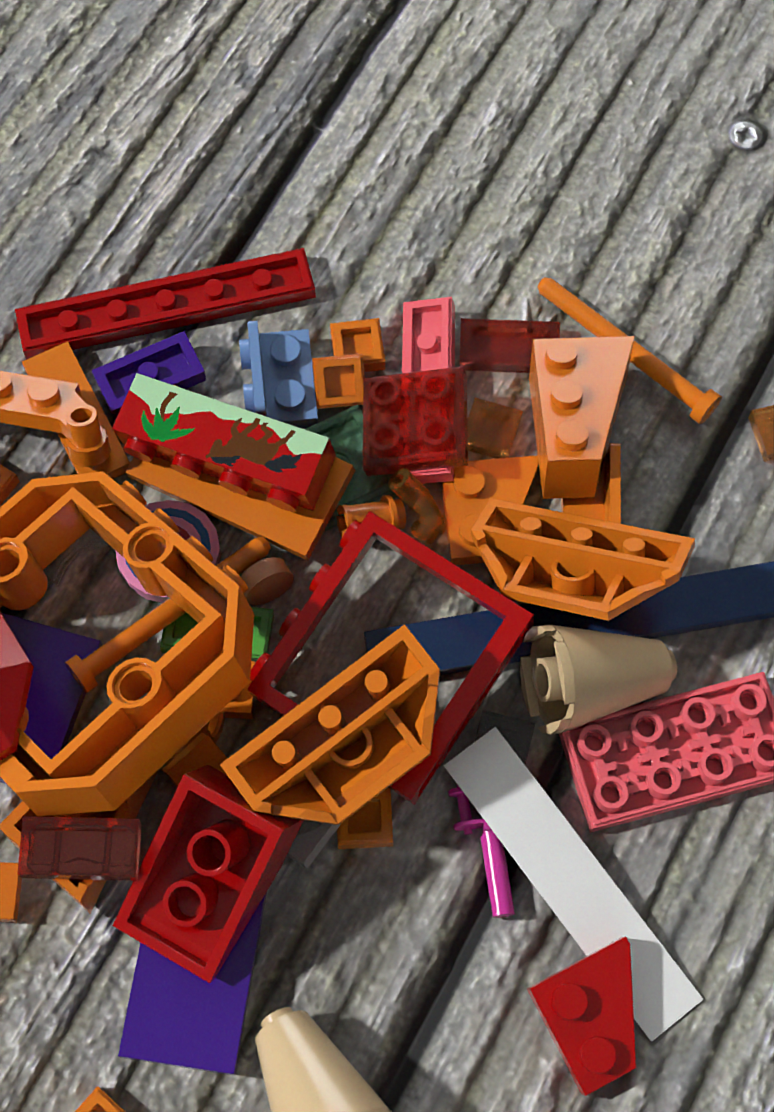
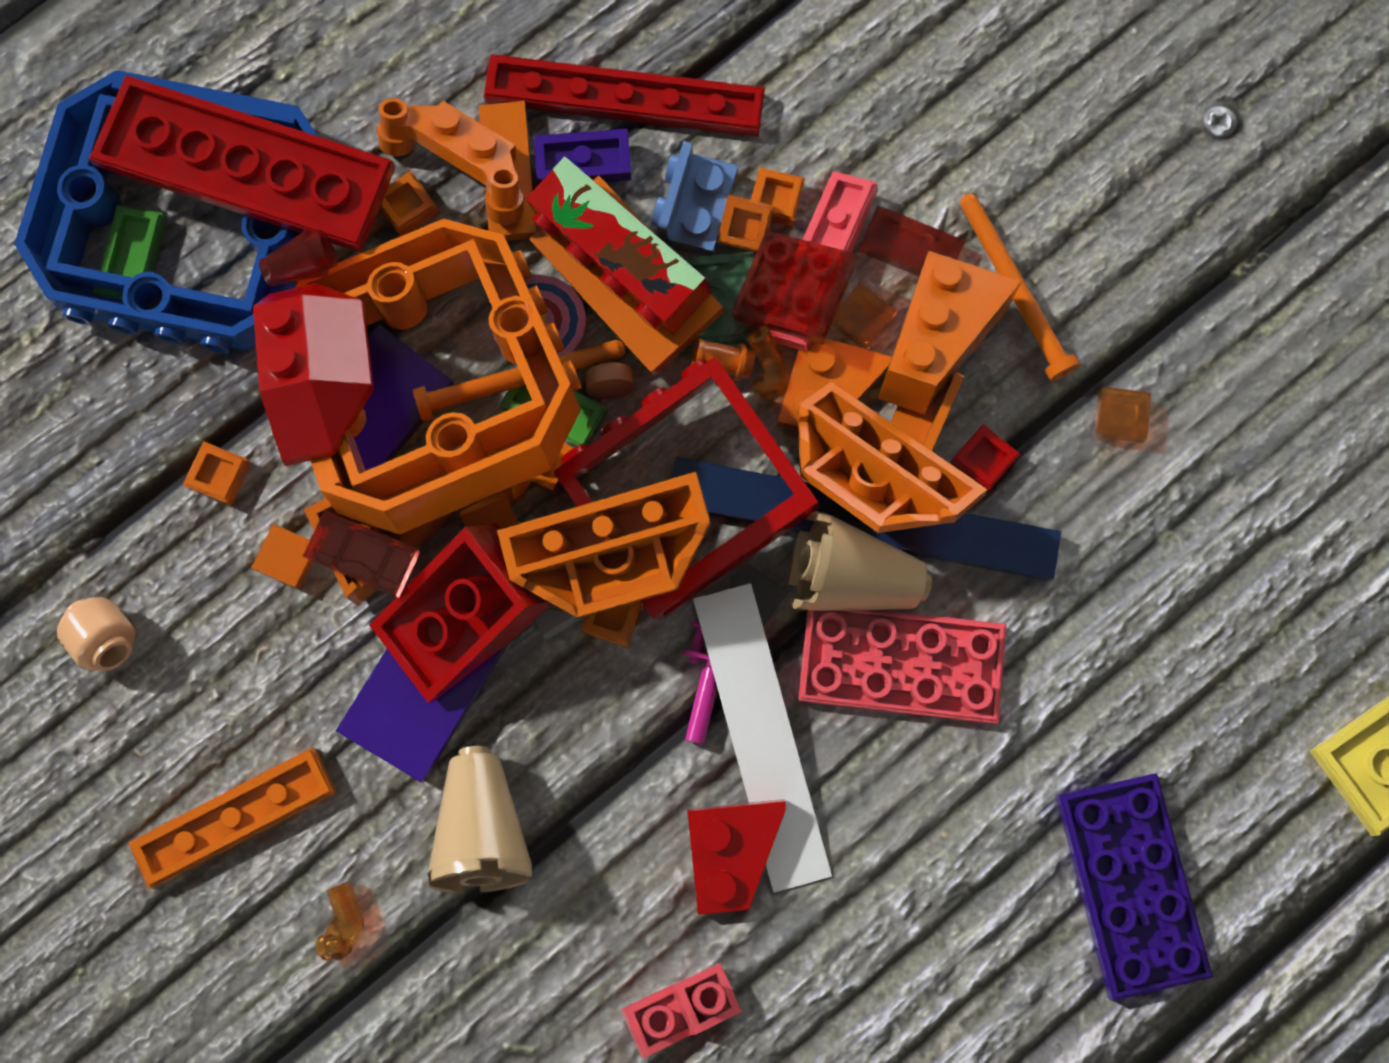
camera: 25 degrees right, 10 degrees up
none -> red tile [950,424,1021,493]

